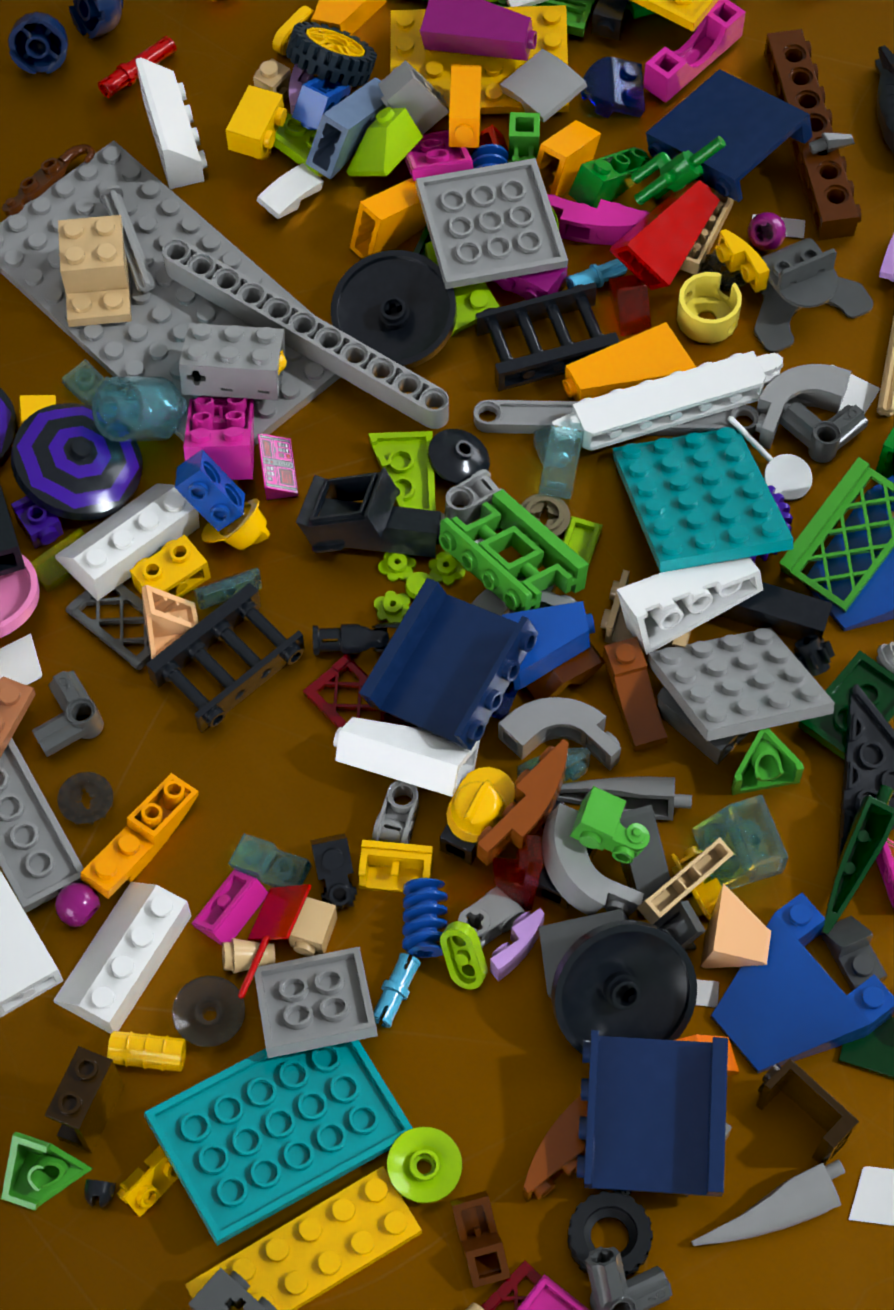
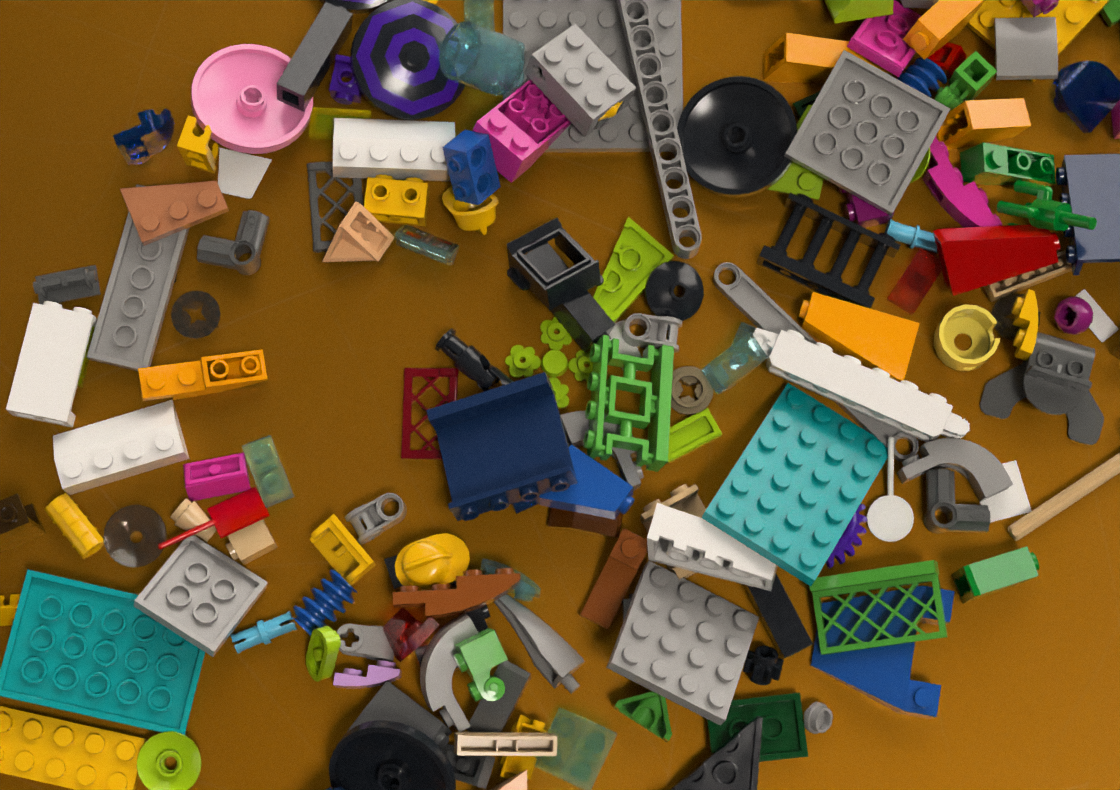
camera: 40 degrees right, 15 degrees up
magenta piece [55,883,100,927] -> none
black fence [146,583,305,733] -> none
slope [257,434,299,500] -> none
black brick [310,833,357,910] -> none
white slope [333,717,480,797] -> none
light grey arch [498,697,621,771] -> none

